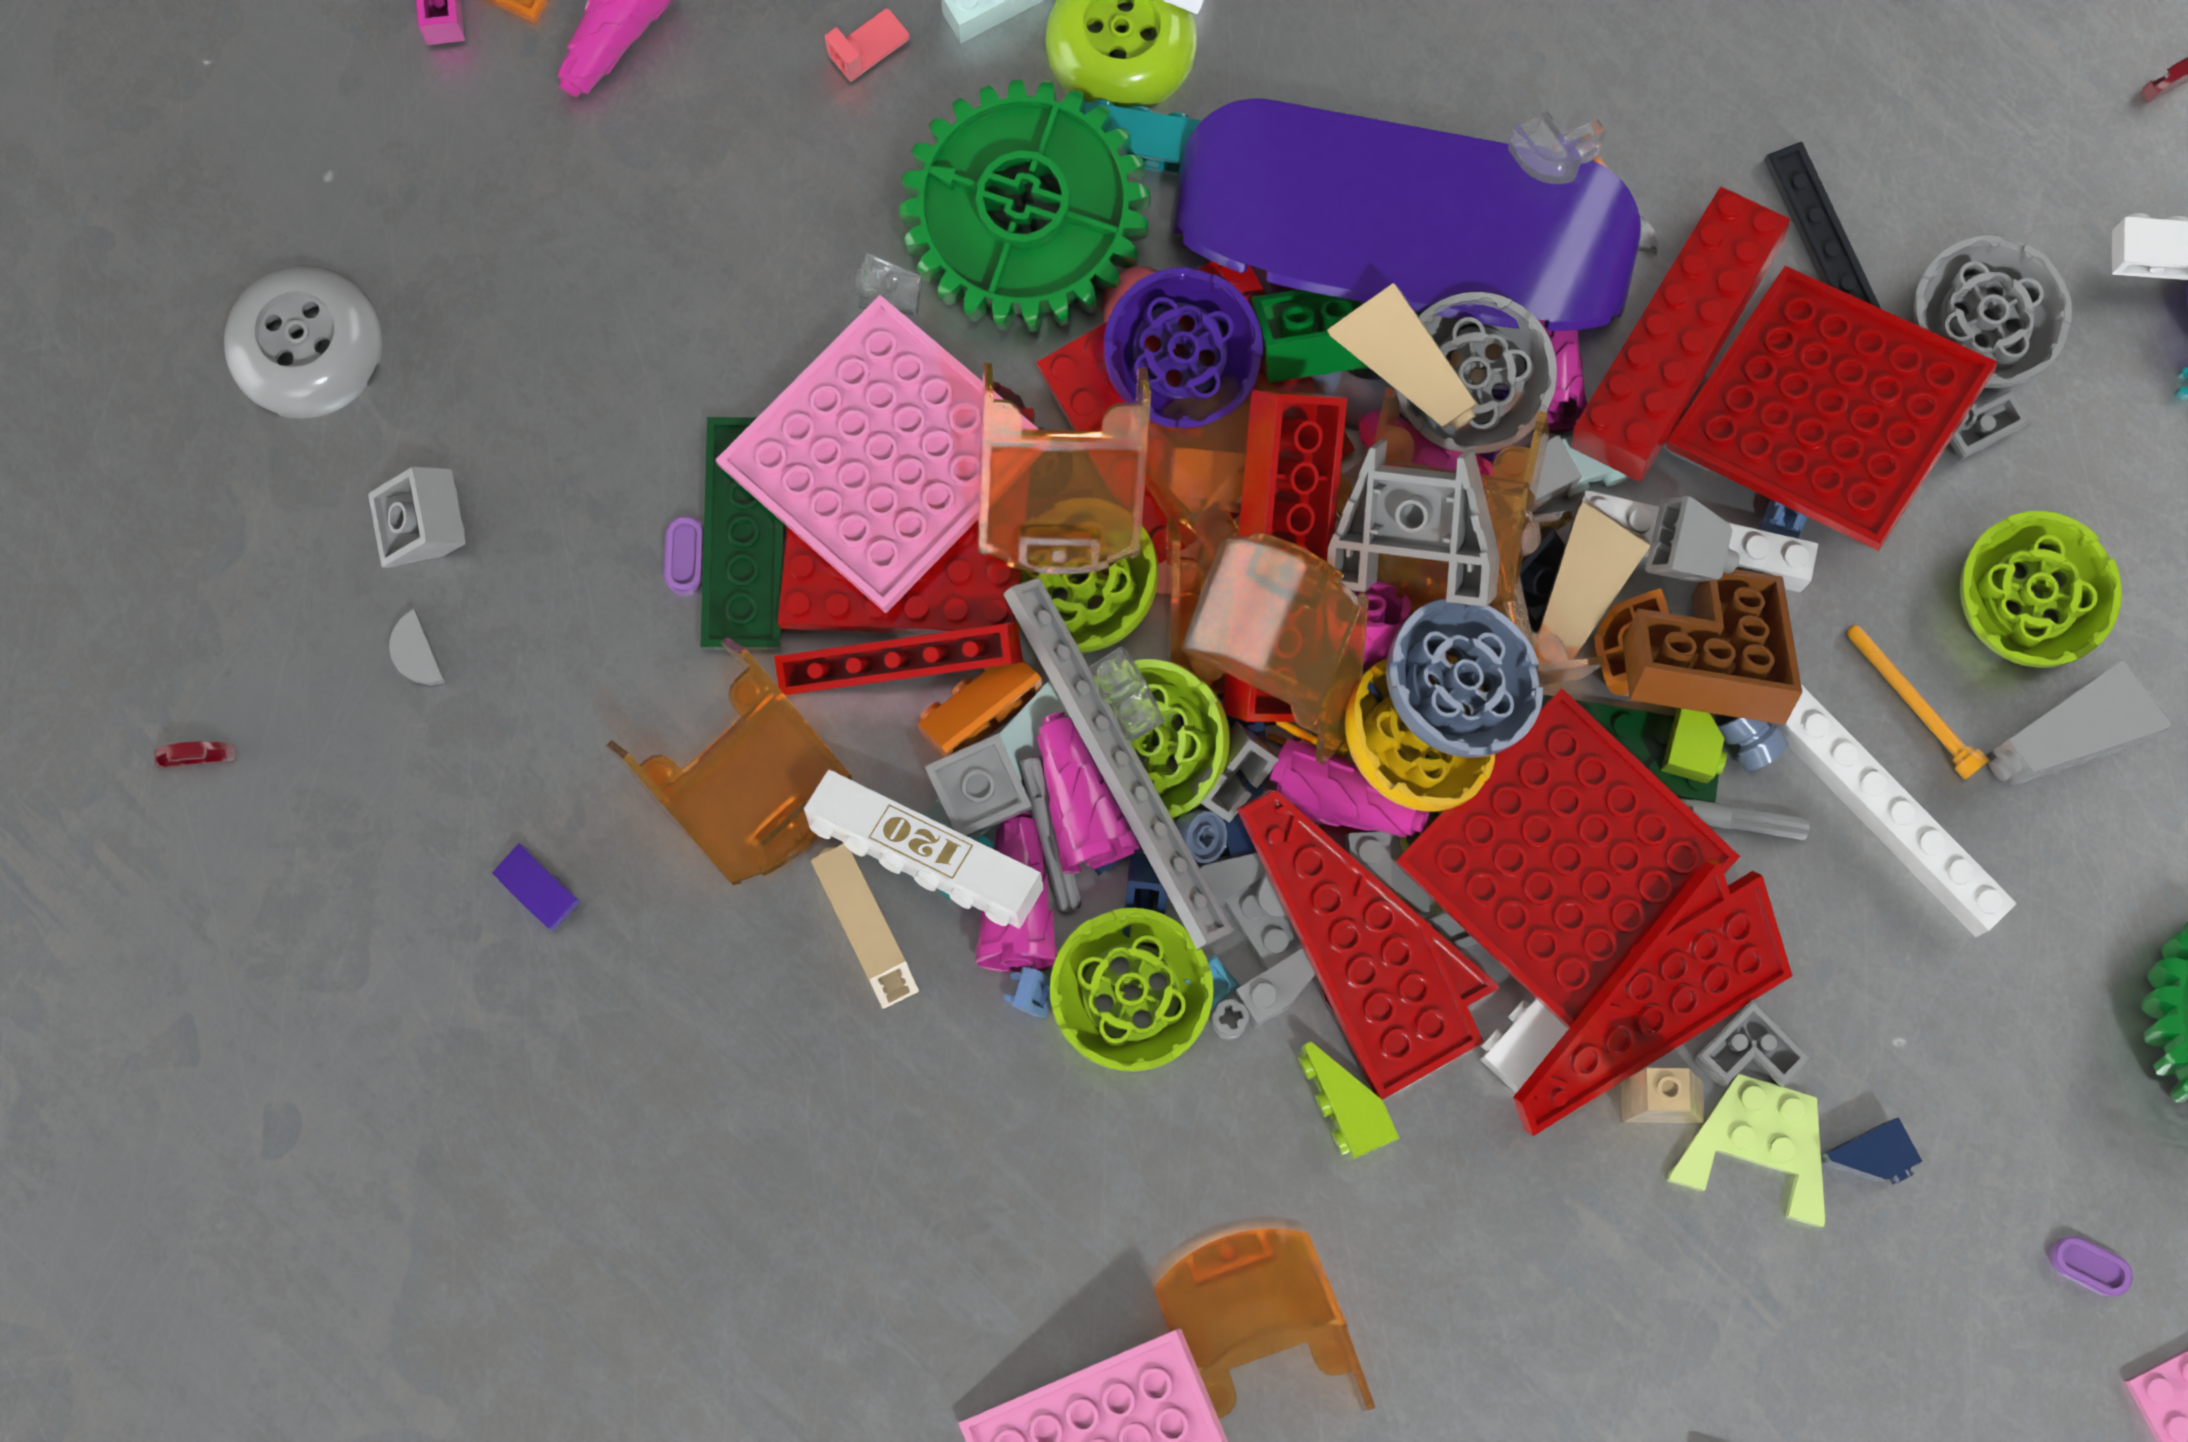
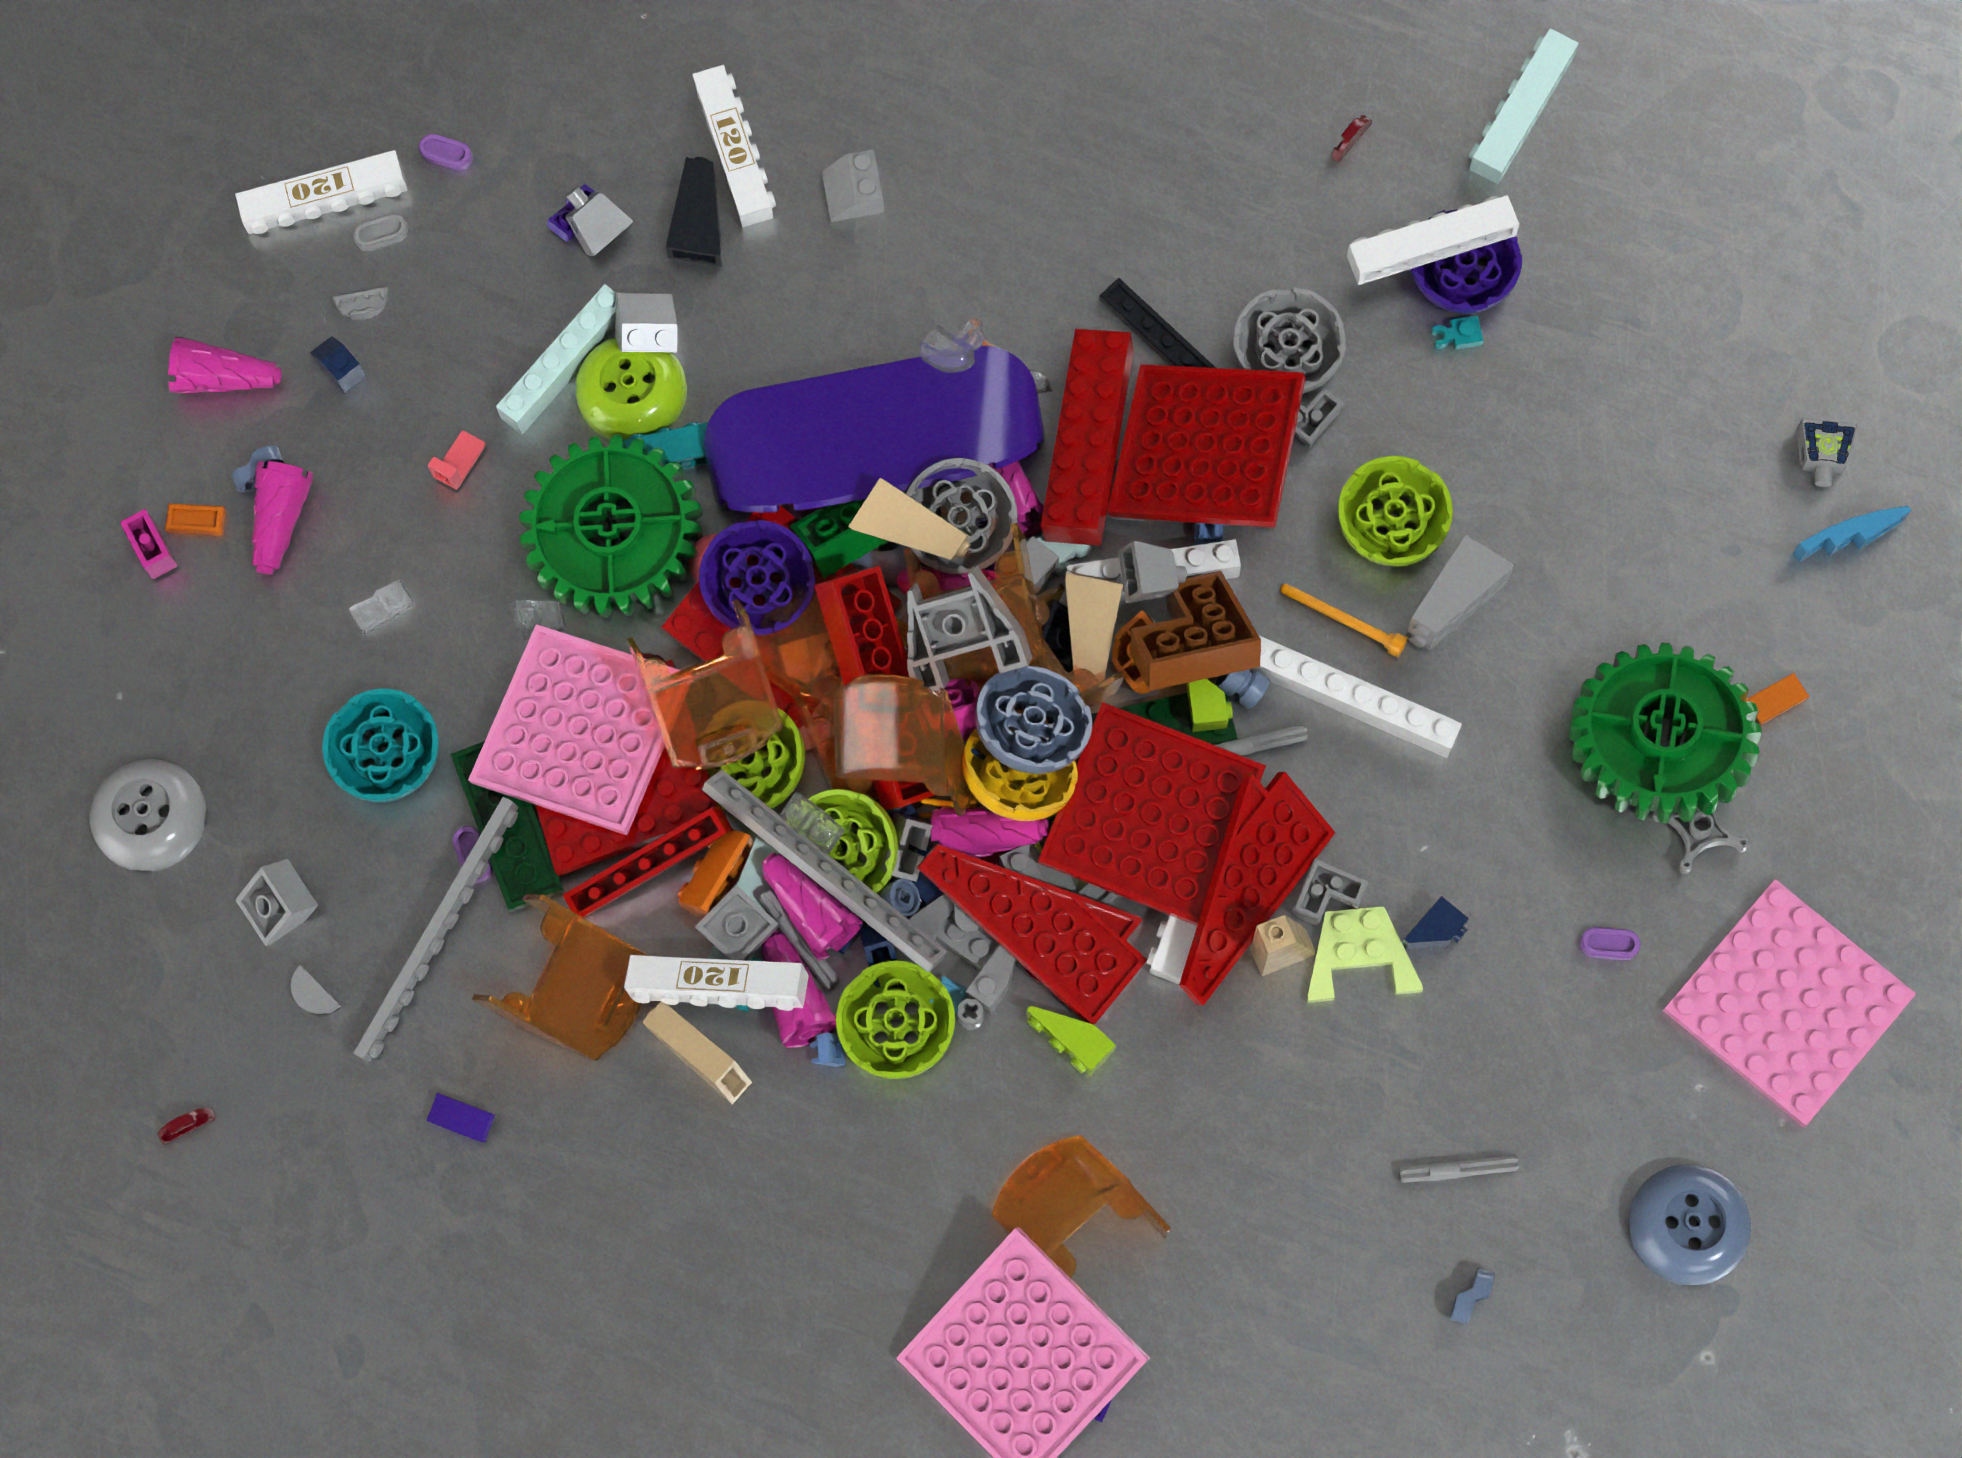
camera: 15 degrees left, 5 degrees down
none -> teal brick [322,689,439,802]
none -> clear slope [349,580,414,636]
none -> light grey plate [353,797,519,1062]

